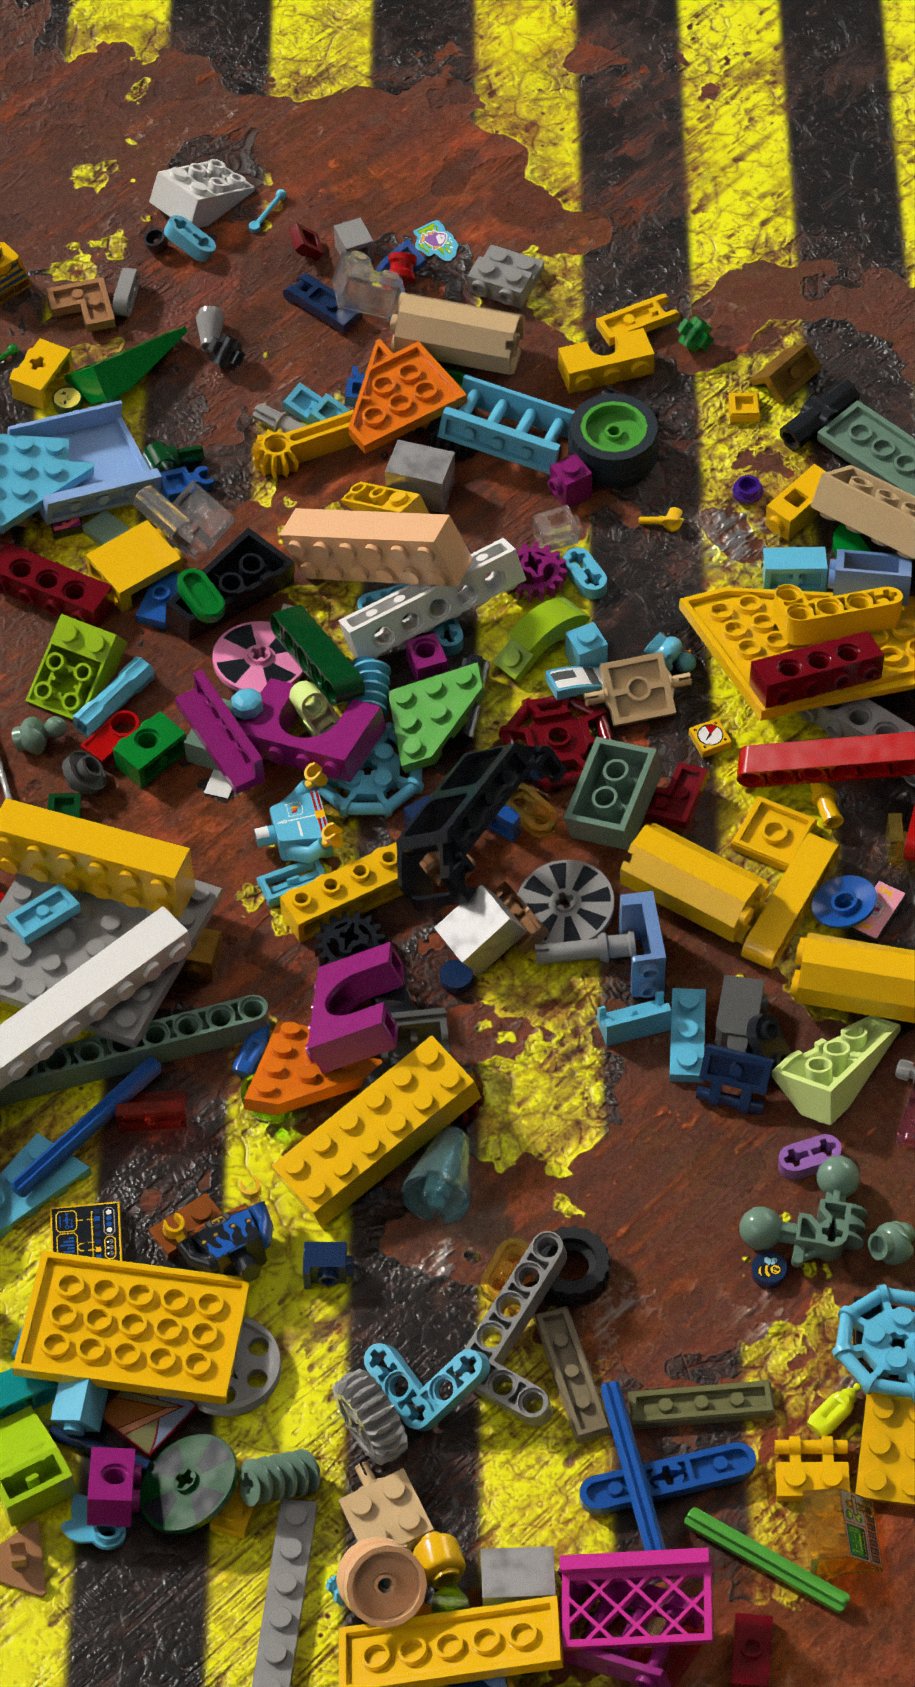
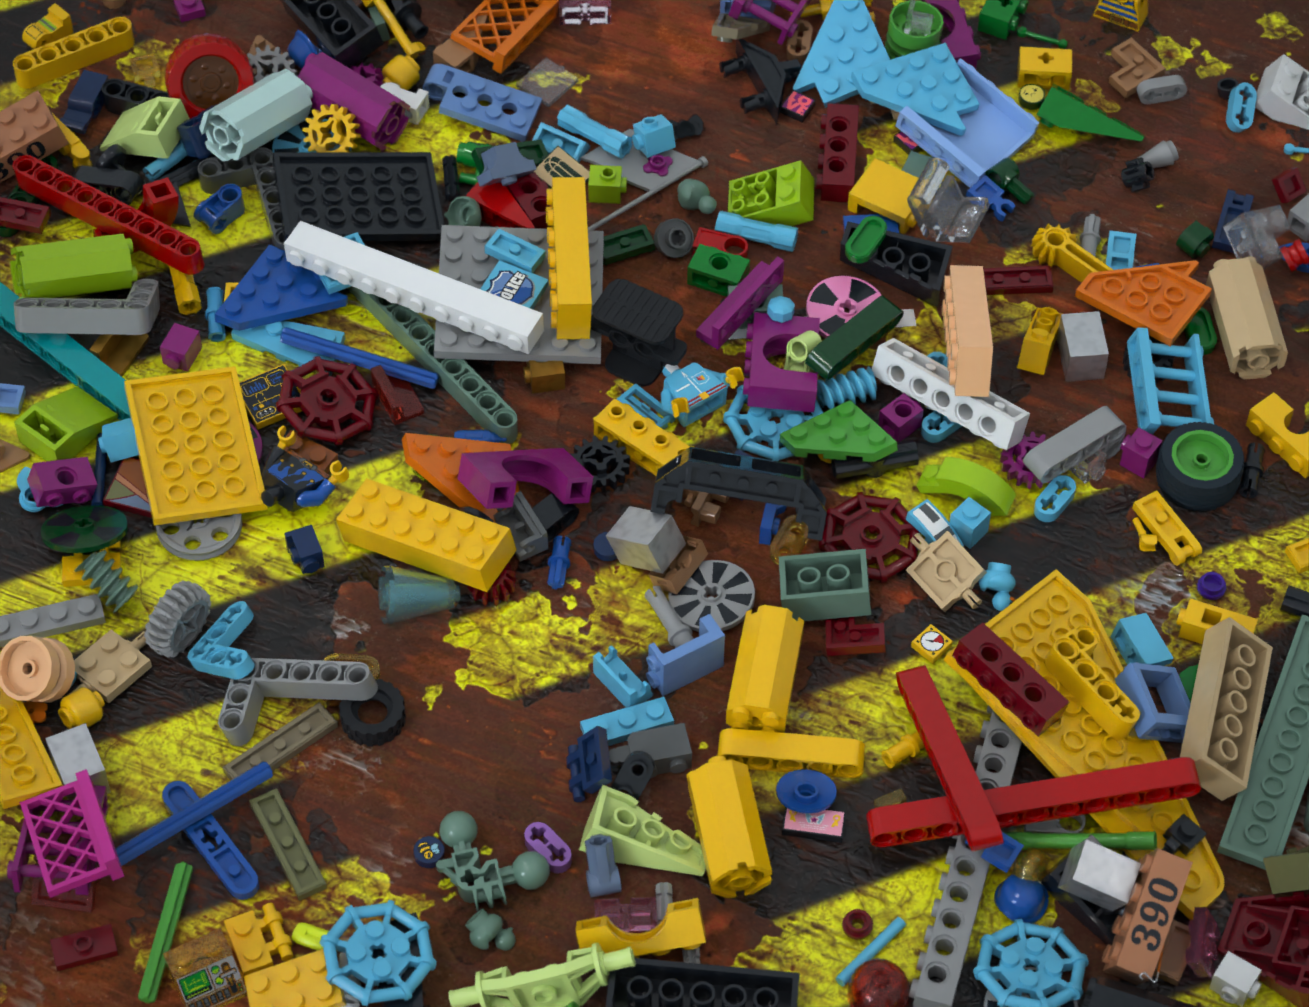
camera: 65 degrees right, 0 degrees up
clear neon green slope [431,1581,469,1613] -> none
yellow tile [731,795,818,872] -> none
none -> dark red plate [276,356,379,446]
none -> tile [480,260,548,309]
none -> blue axle [547,535,571,590]
none -> sand blue piece [585,834,621,898]
none -> black piece [590,279,687,387]
none -> dark red tile [983,266,1054,295]
none -> light grey beam [1023,406,1126,483]
none -> yellow plate [1132,491,1202,566]
none -> dark green plate [1176,220,1214,259]

